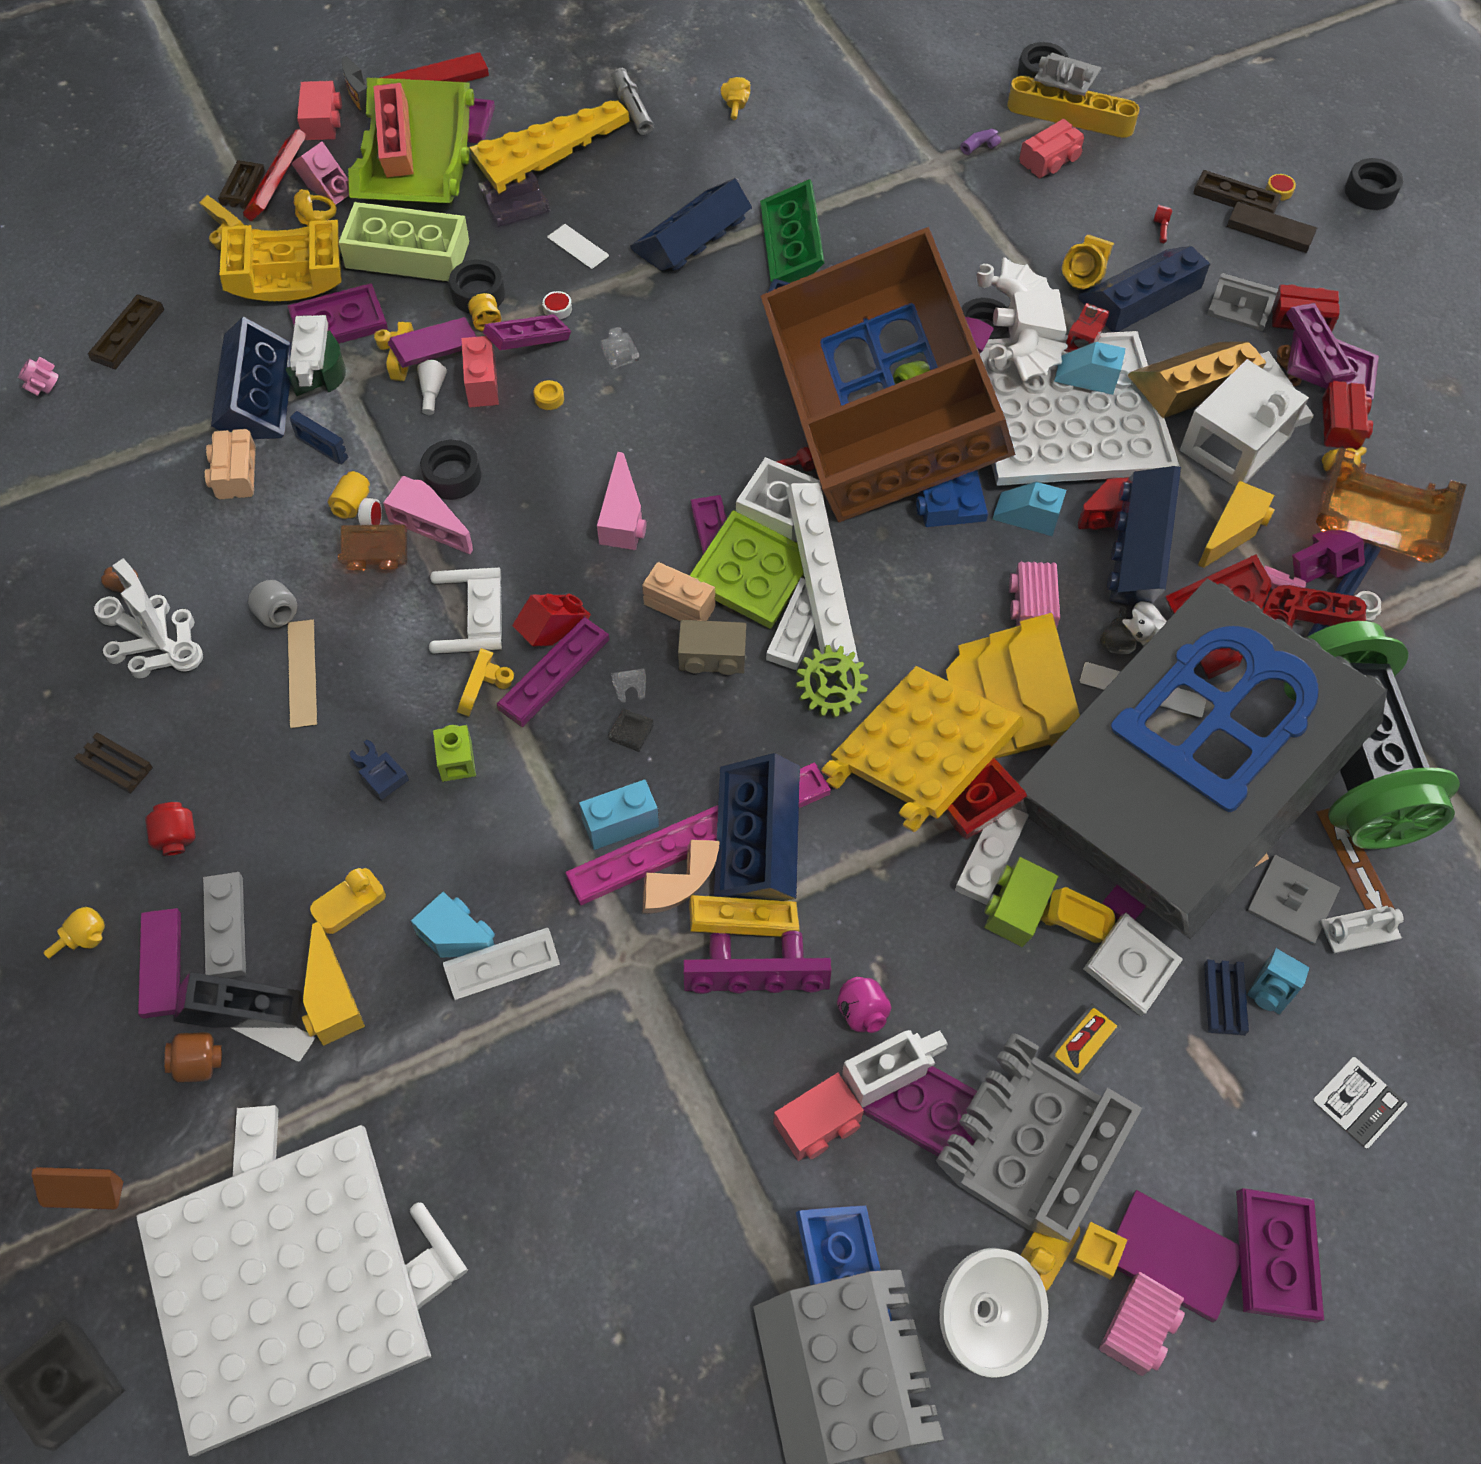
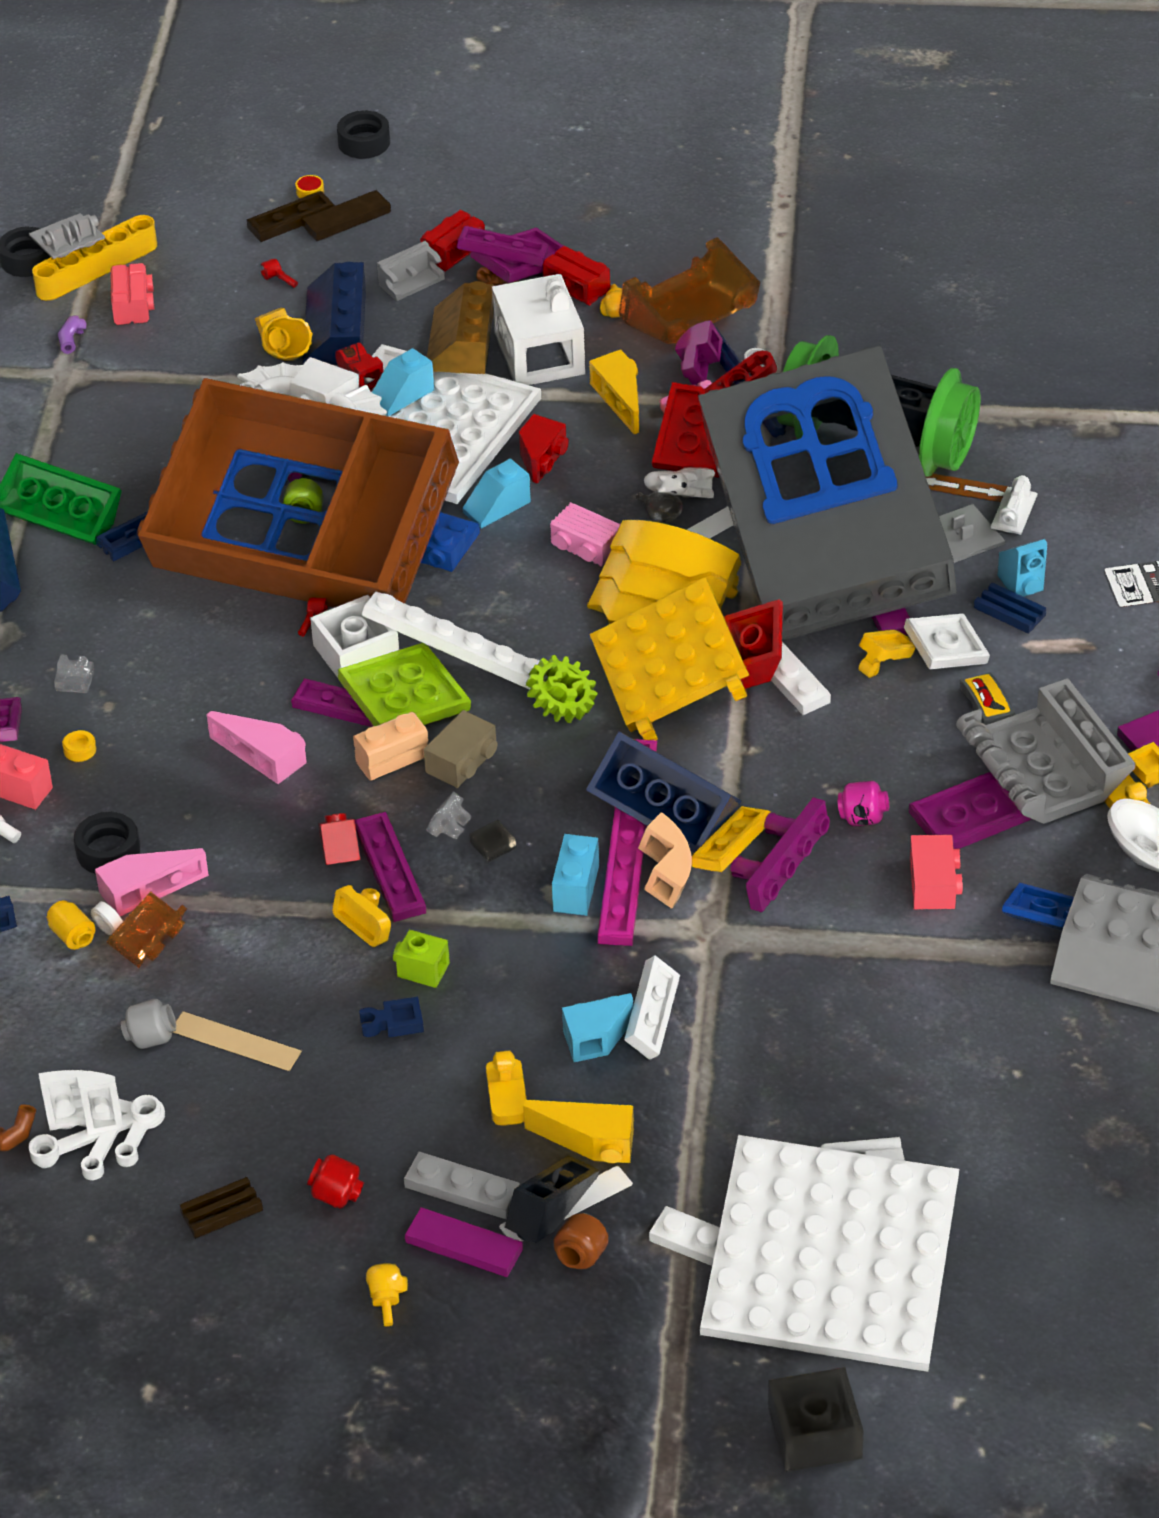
camera: 55 degrees left, 15 degrees down
dark orange slope [31,1167,124,1210] -> none
white plate [429,567,502,654] -> none
white plate [766,578,815,670] -> none
white hinge [842,1030,948,1108] -> none
lime brick [984,857,1058,947] -> none
dark blue slope [1107,466,1181,606] -> none

